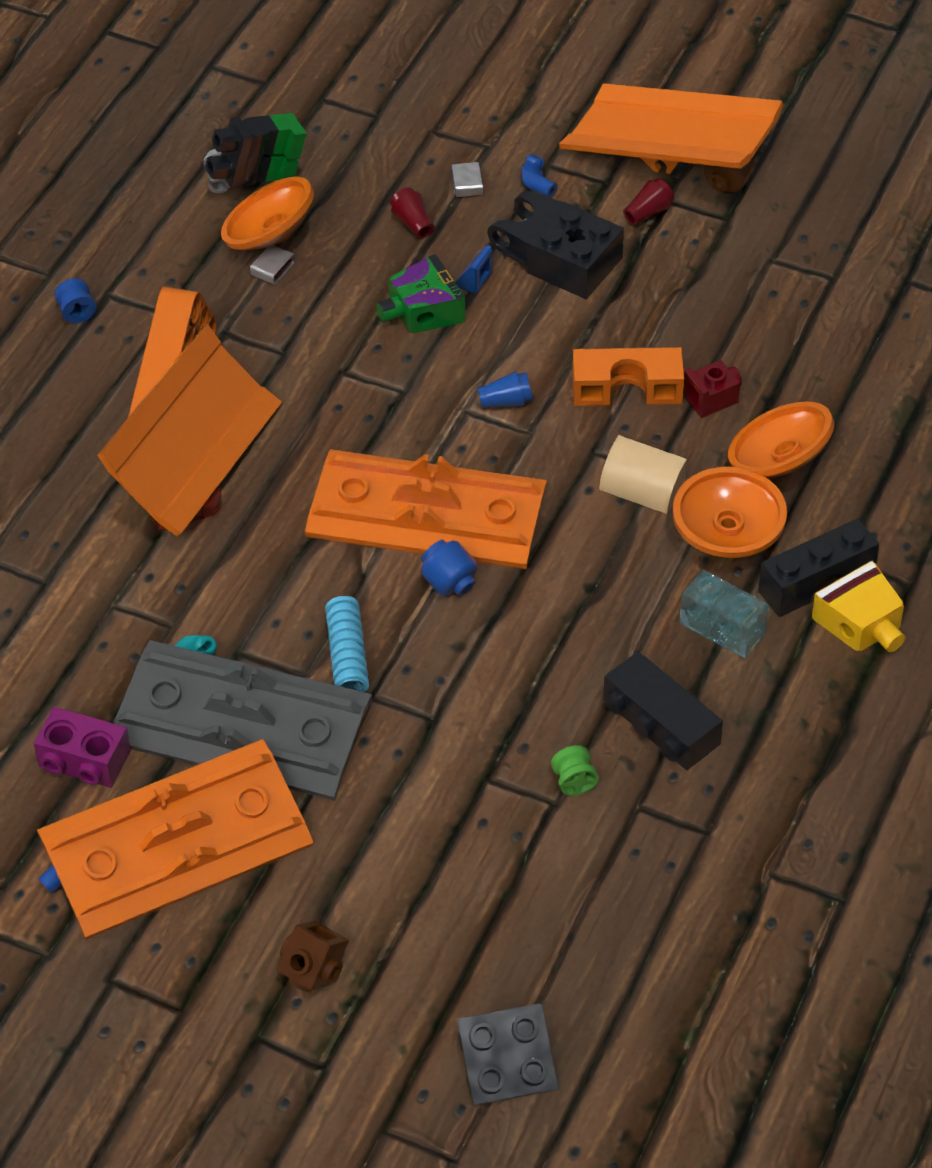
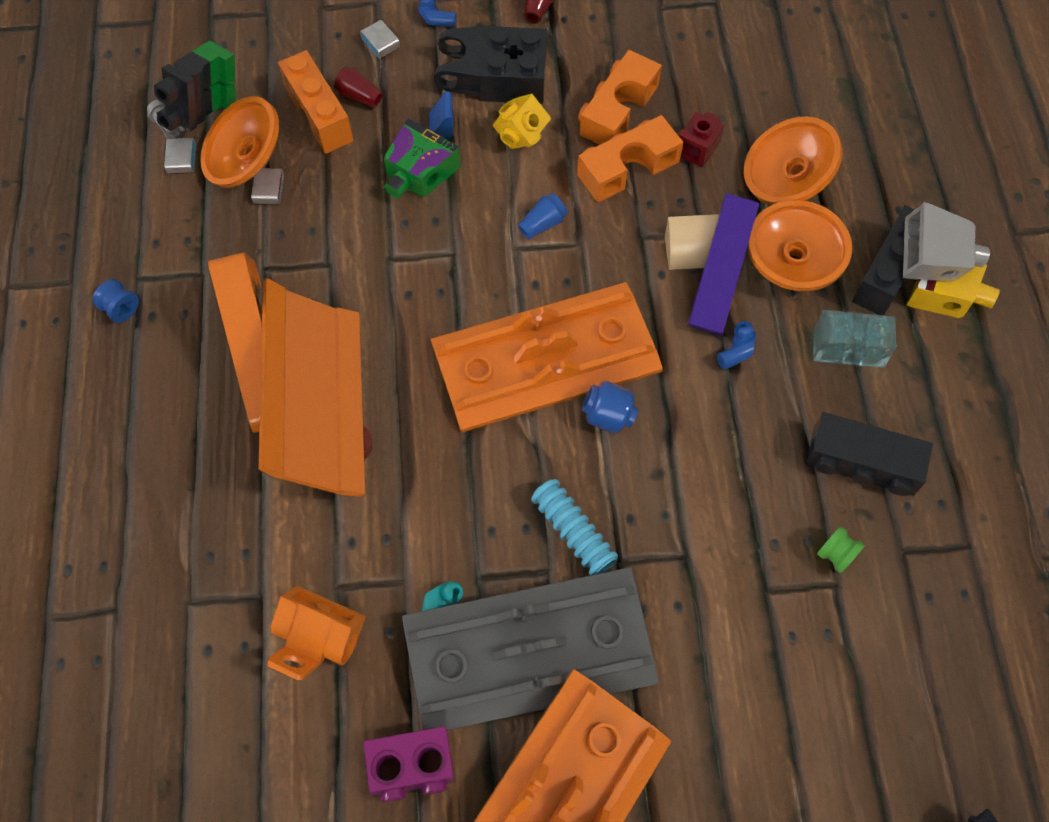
camera: 30 degrees left, 15 degrees up
none -> flat silver piece [164,138,196,174]
none -> orange piece [267,586,366,680]
none -> orange arch [278,50,354,154]
none -> yellow brick [492,94,551,149]
none -> orange arch [578,50,662,145]
none -> dark purple tile [687,193,759,335]
none -> blue arm [717,321,757,370]
none -> light grey torso [903,202,990,281]

